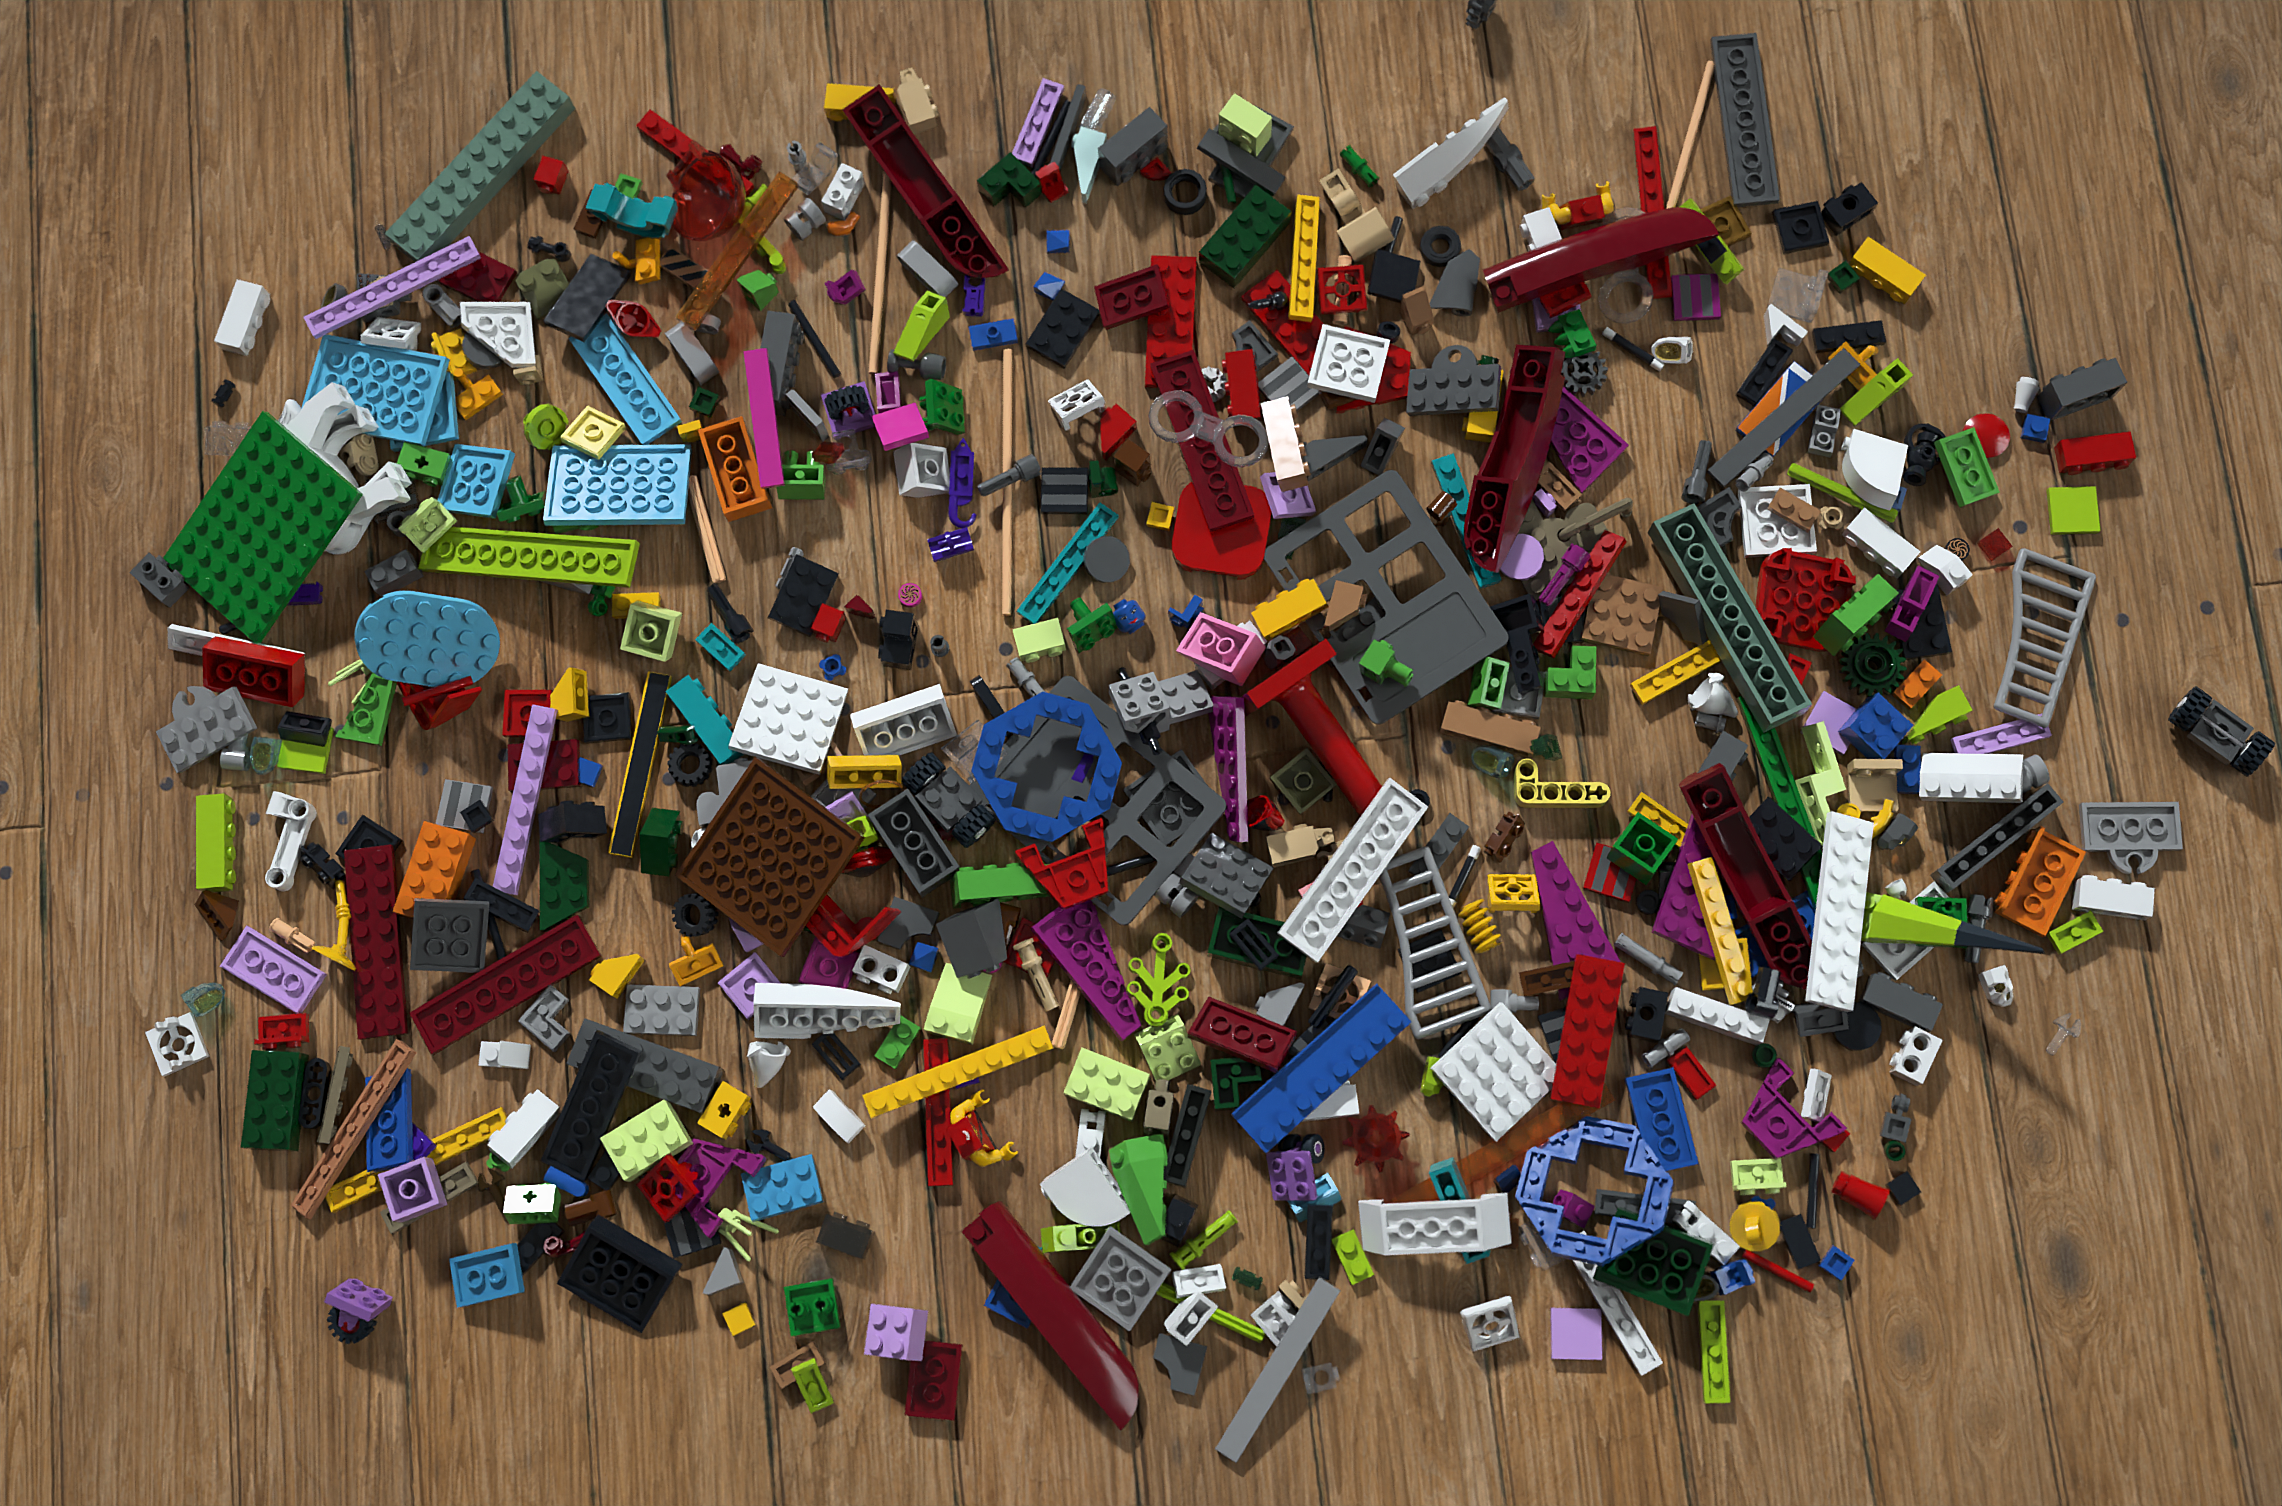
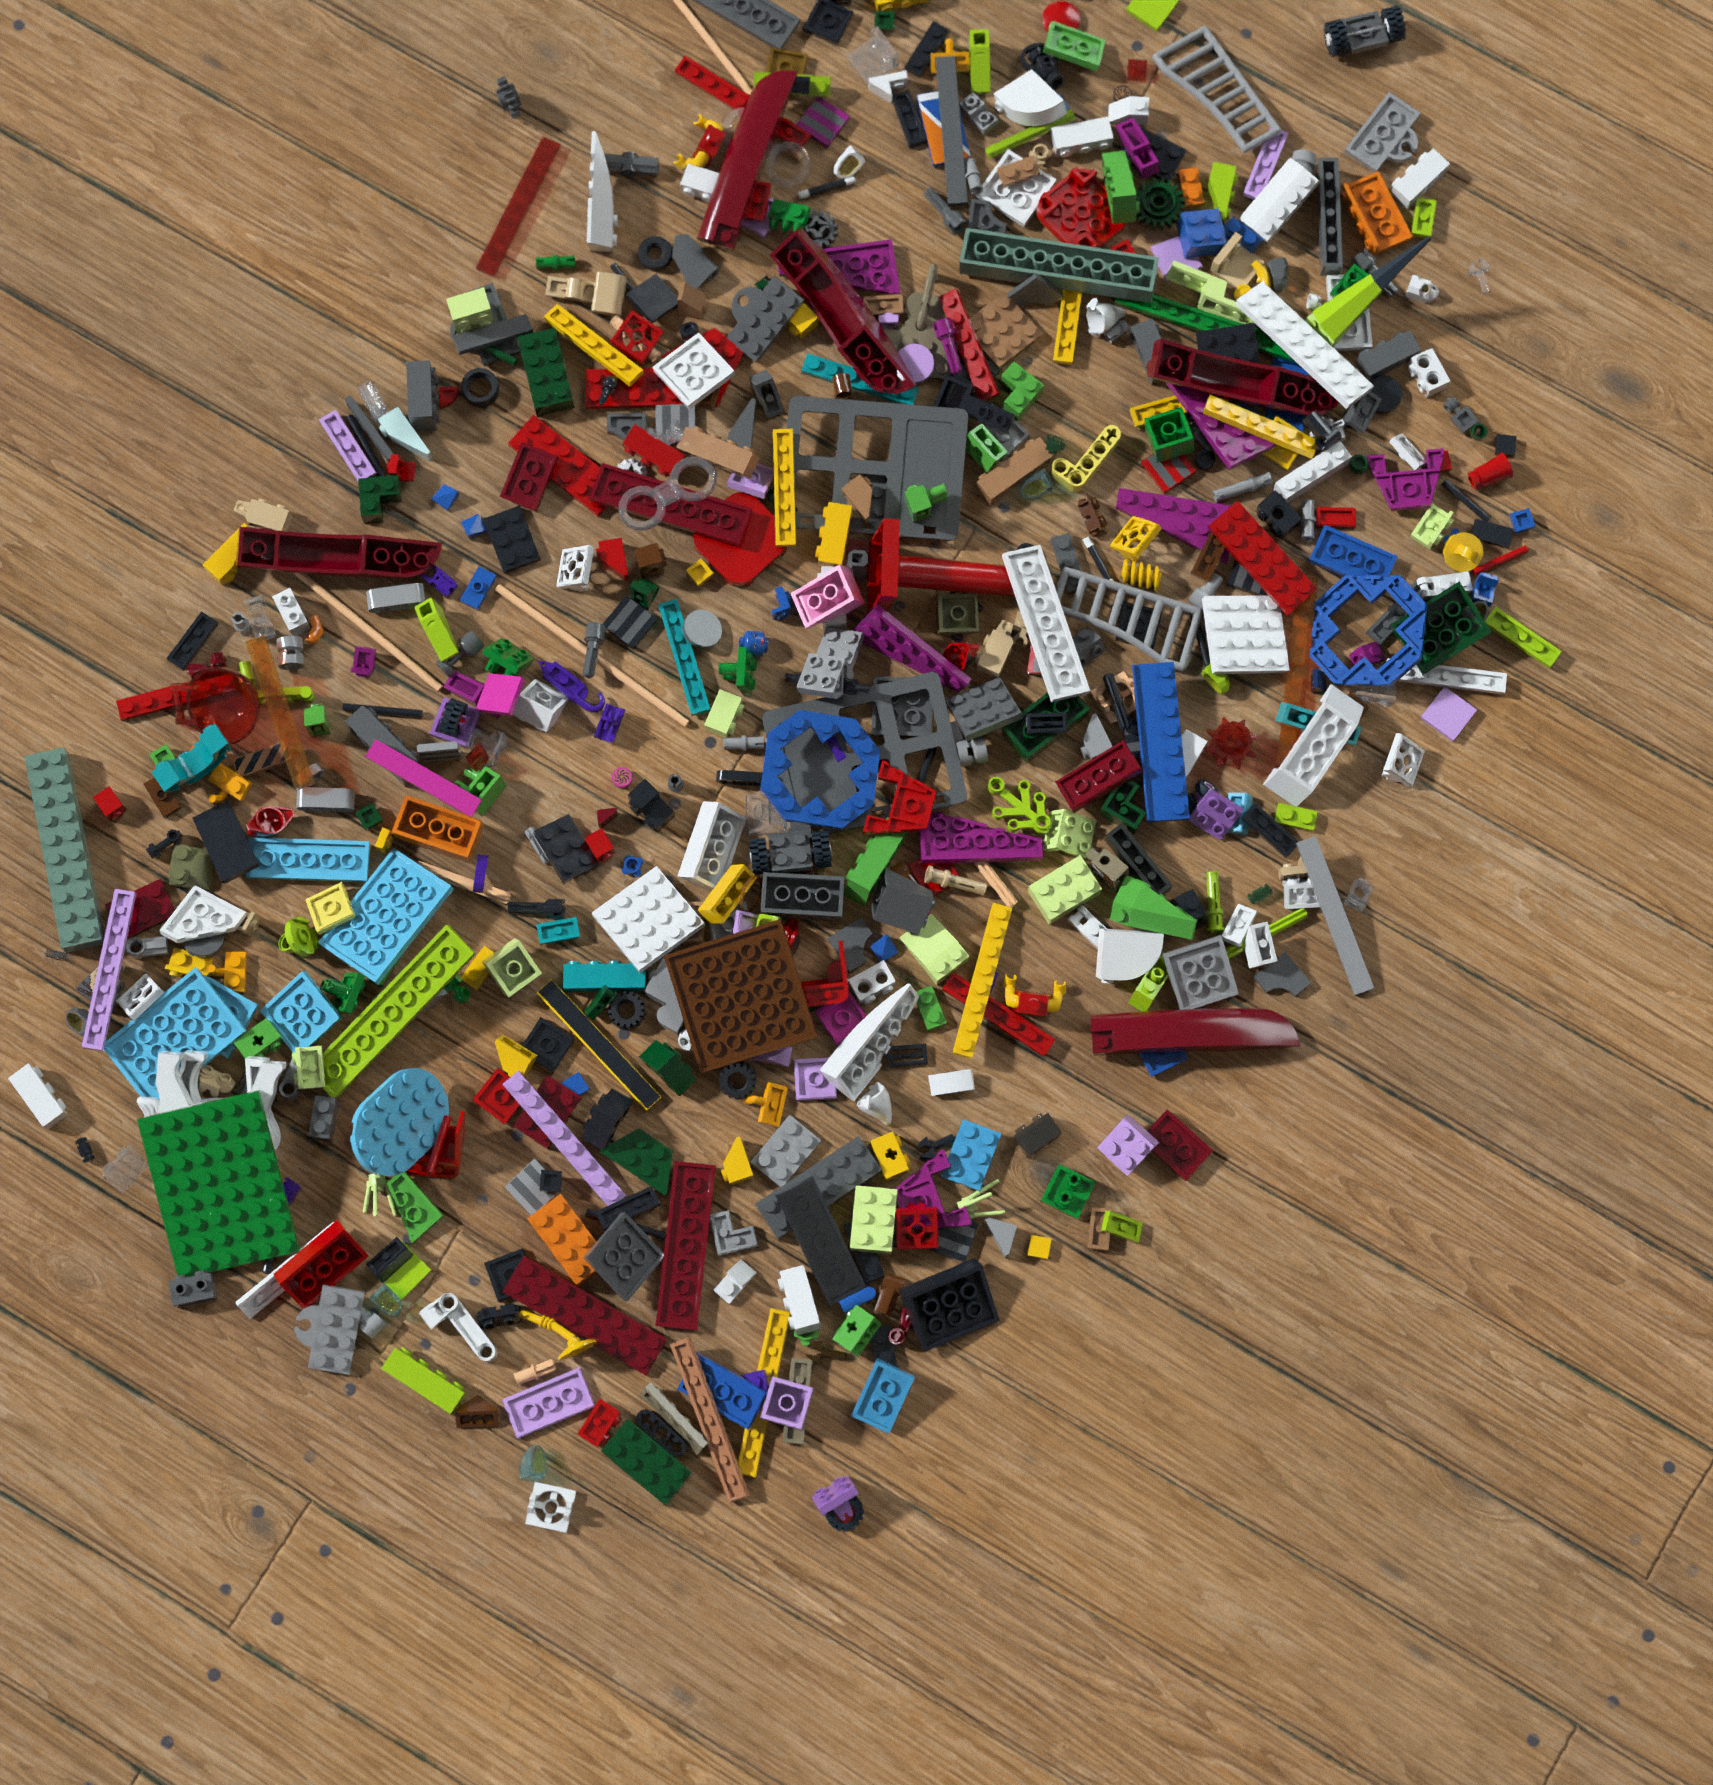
camera: 60 degrees left, 0 degrees up
none -> black plate [166,611,219,671]
none -> dark purple piece [473,854,488,893]
none -> clear red tile [476,137,561,277]
none -> clear bracket [647,419,684,446]
none -> yellow plate [773,429,796,547]

